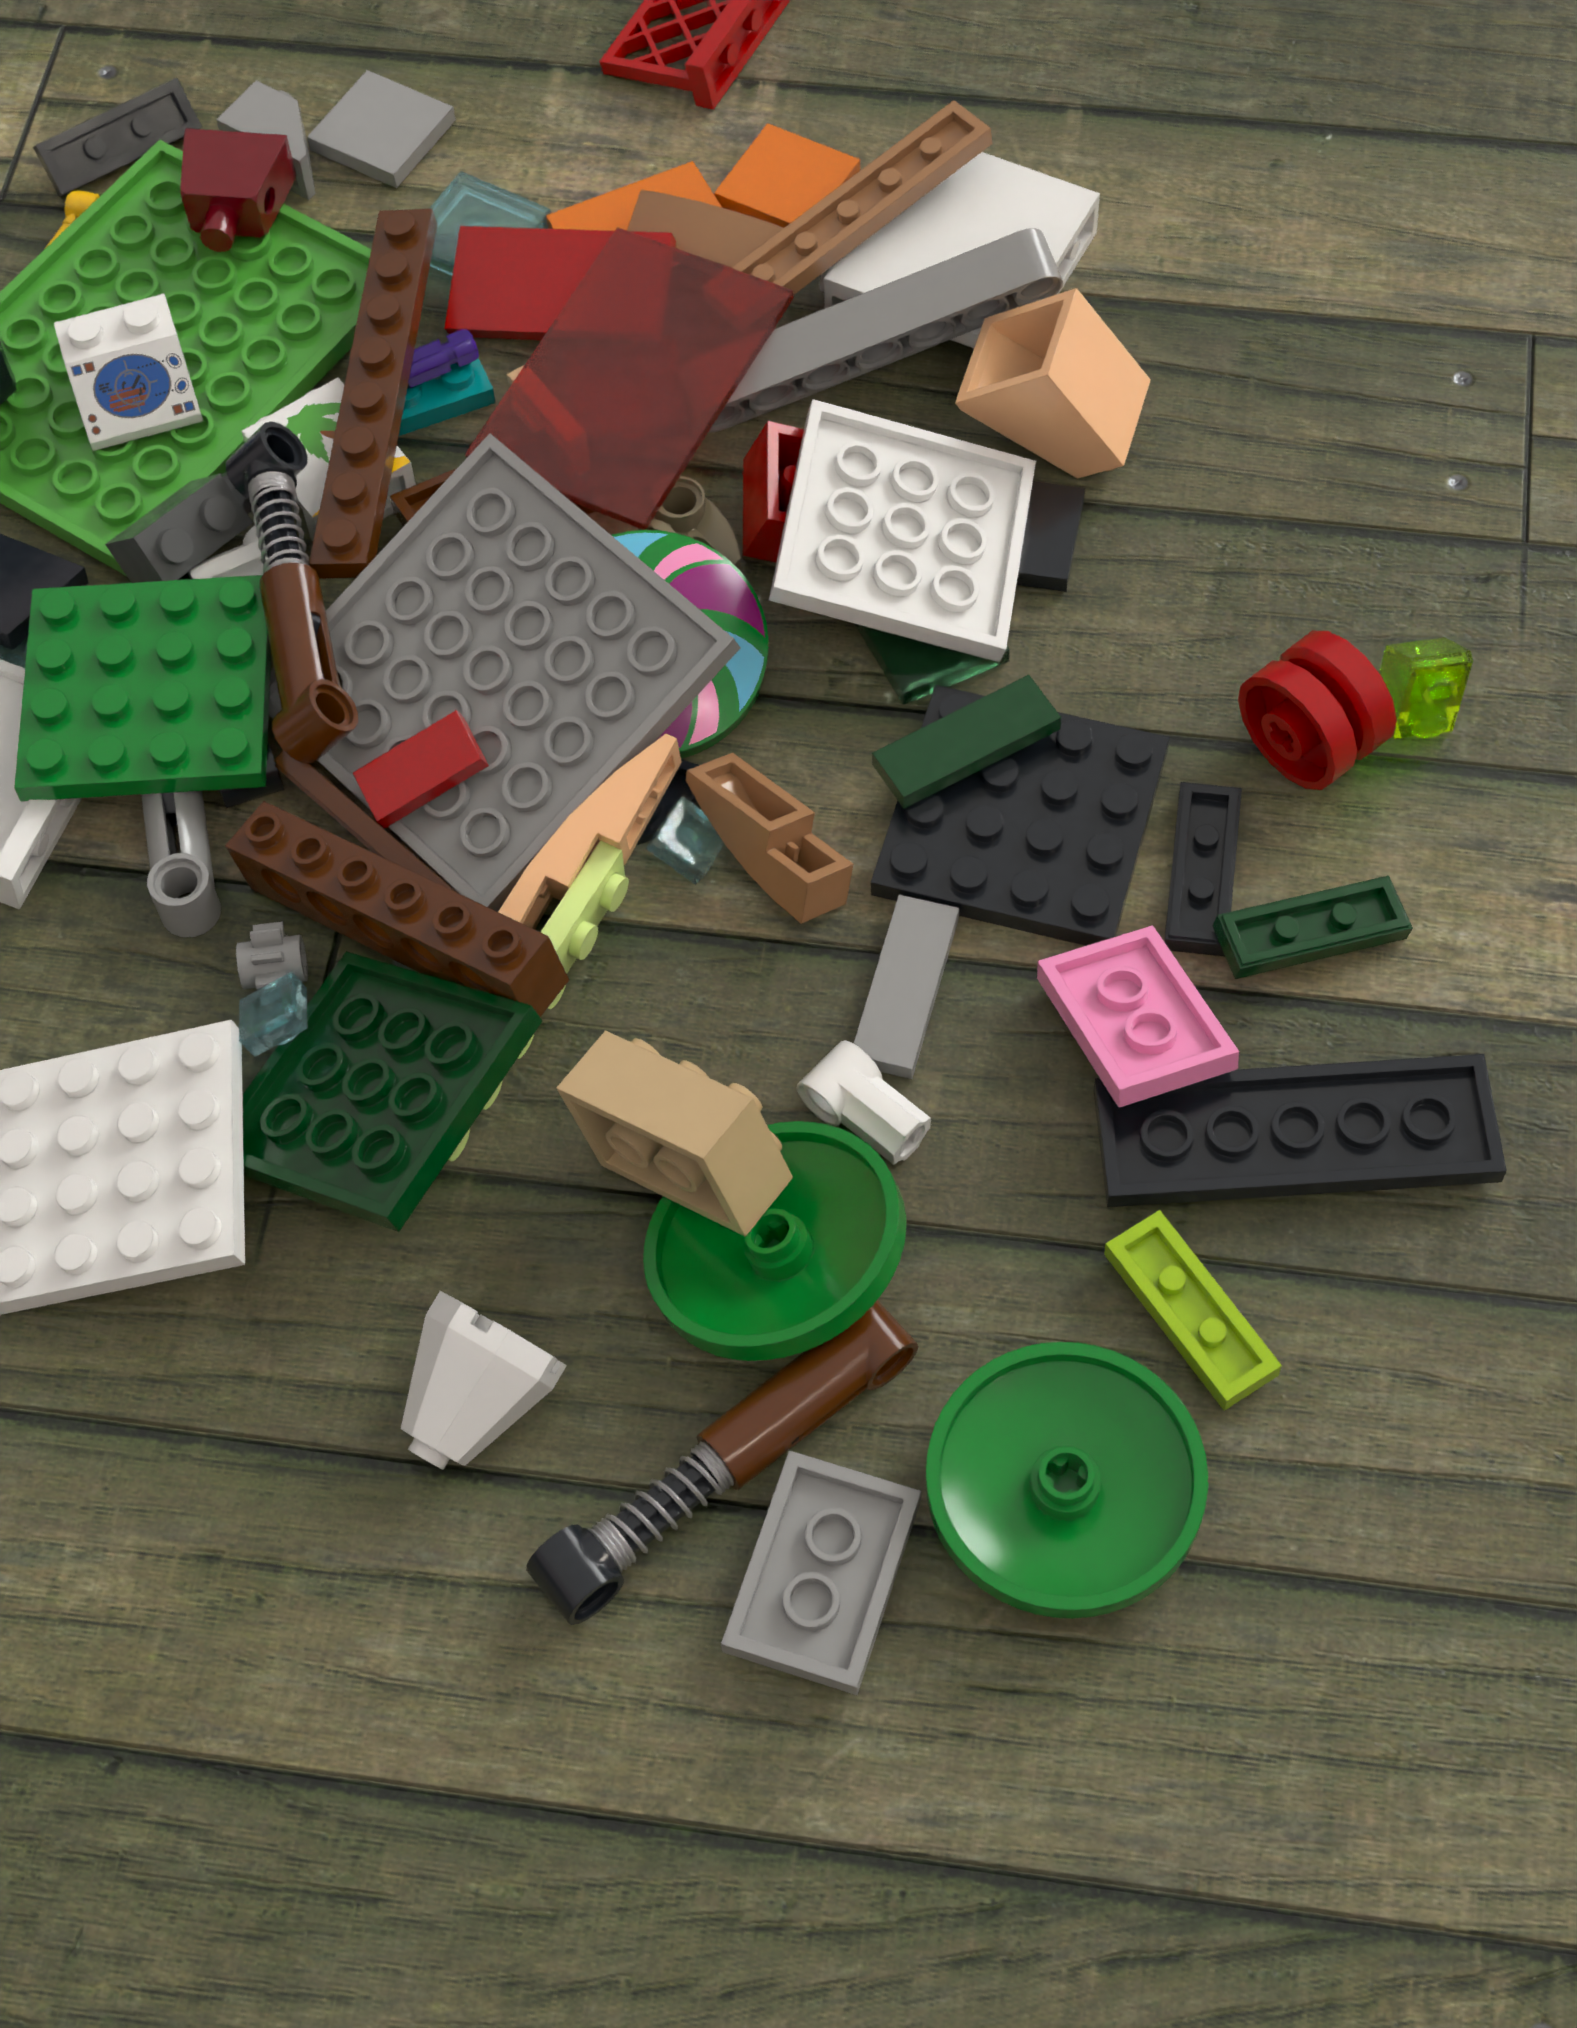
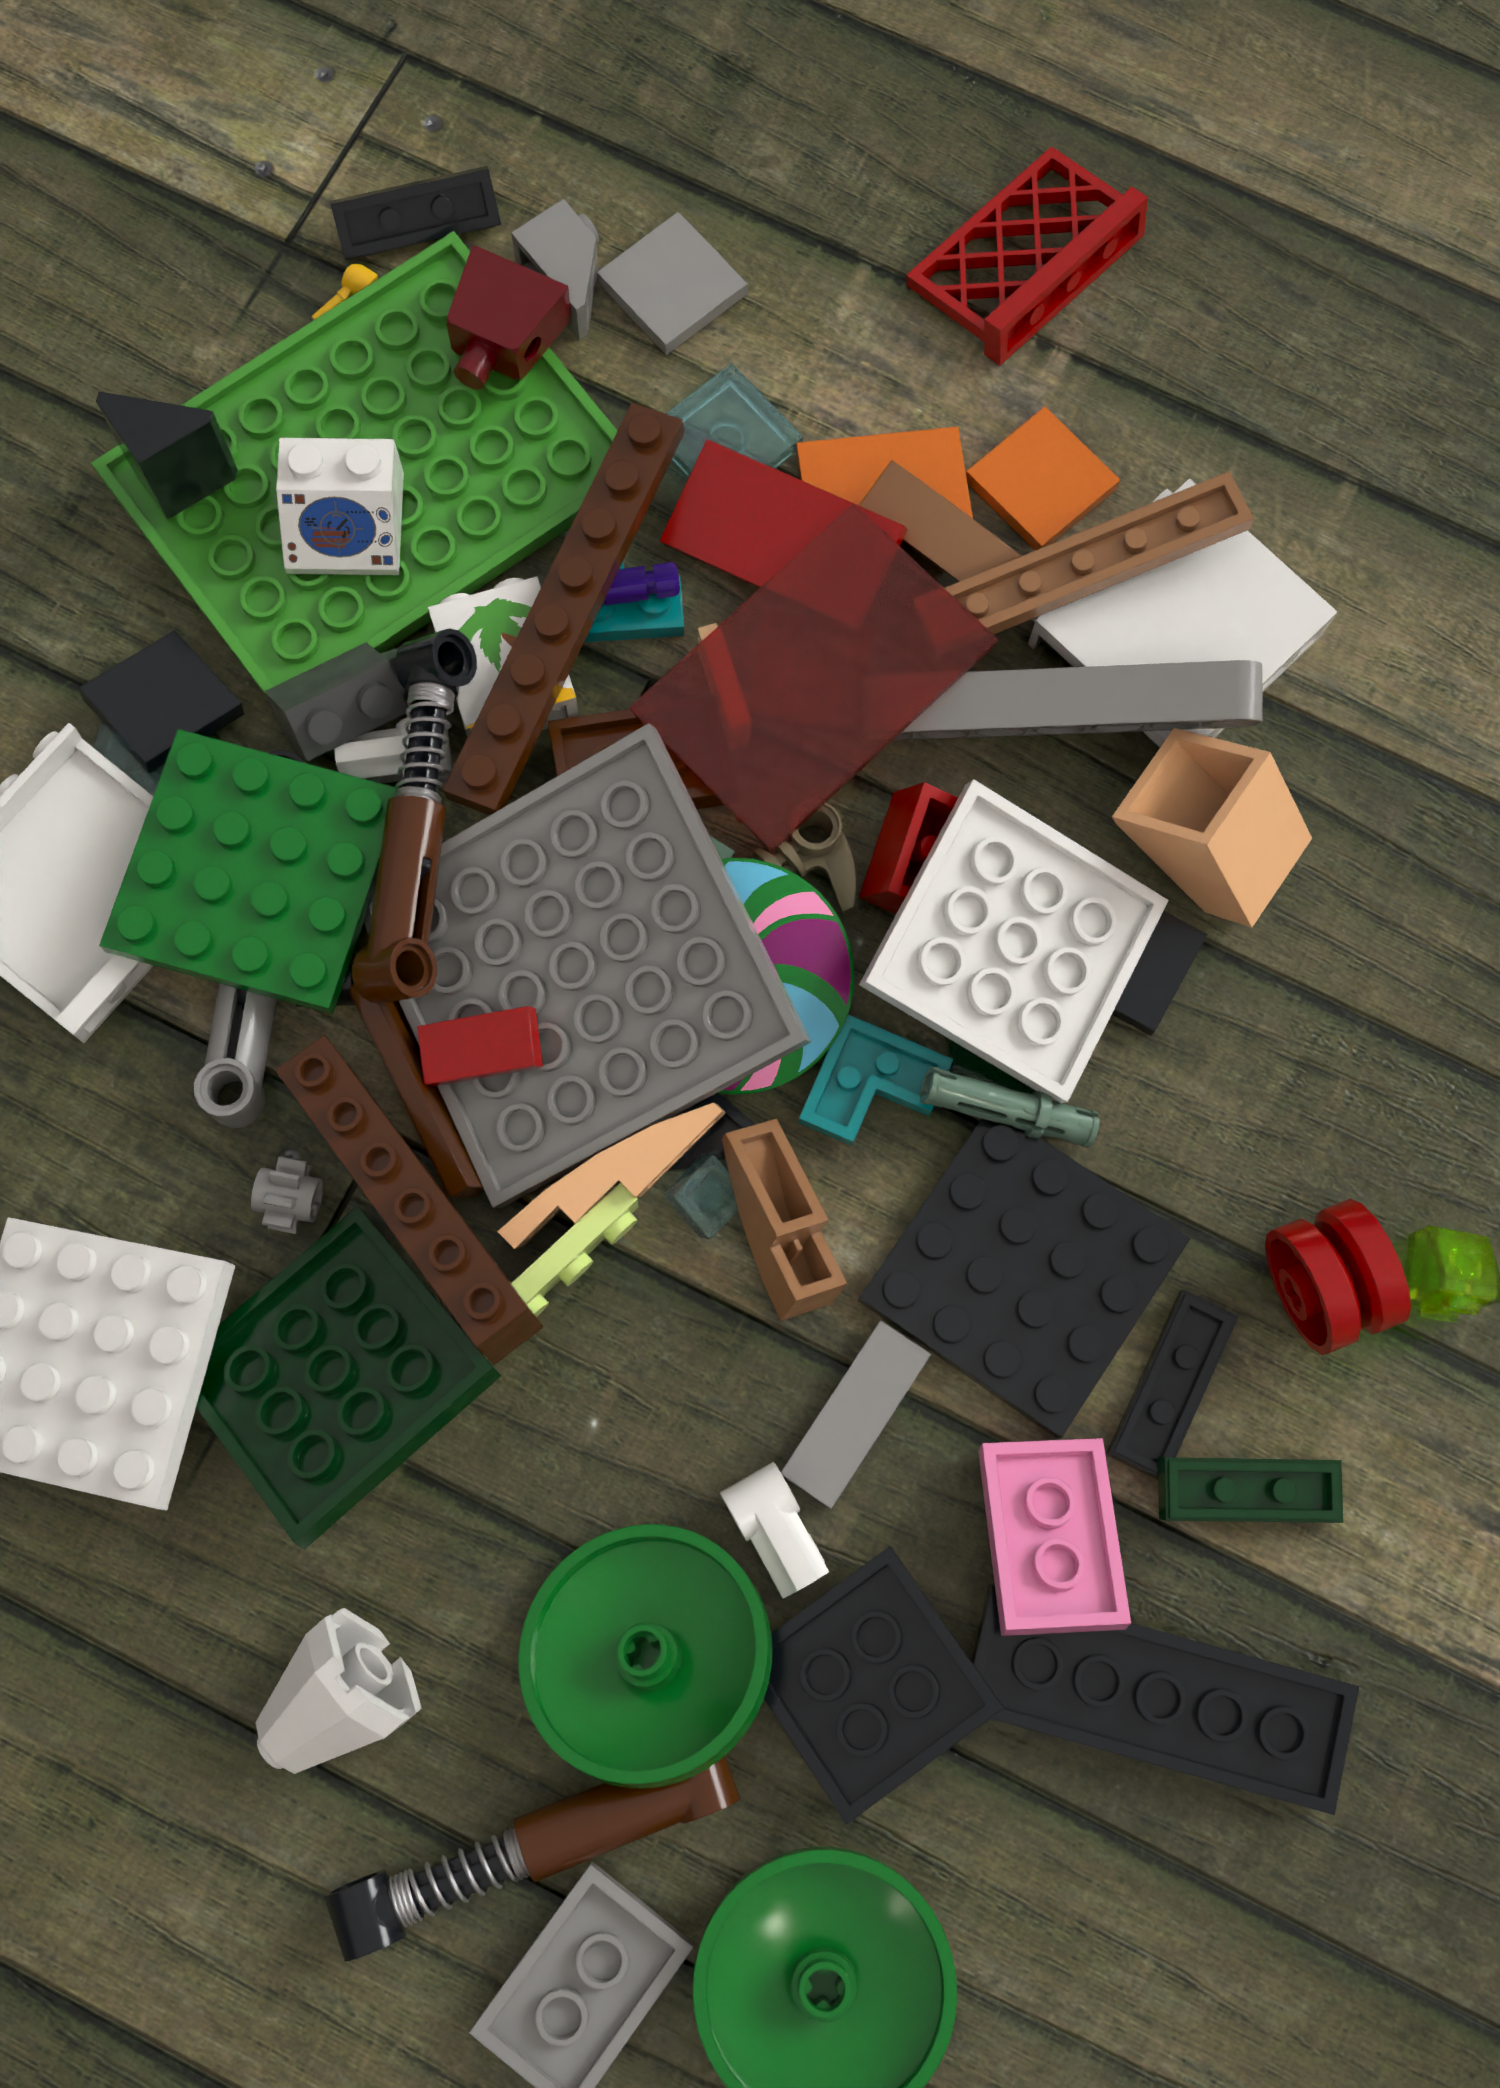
camera: 10 degrees right, 15 degrees up
clear light blue plate [239,971,308,1057] -> none
tan brick [556,1030,793,1237] -> none
dark green tile [872,674,1062,809] -> none
lime plate [1104,1210,1282,1411] -> none
none -> black plate [764,1546,1004,1825]
none -> teal plate [798,1014,953,1146]
none -> sand green pin [920,1066,1100,1148]

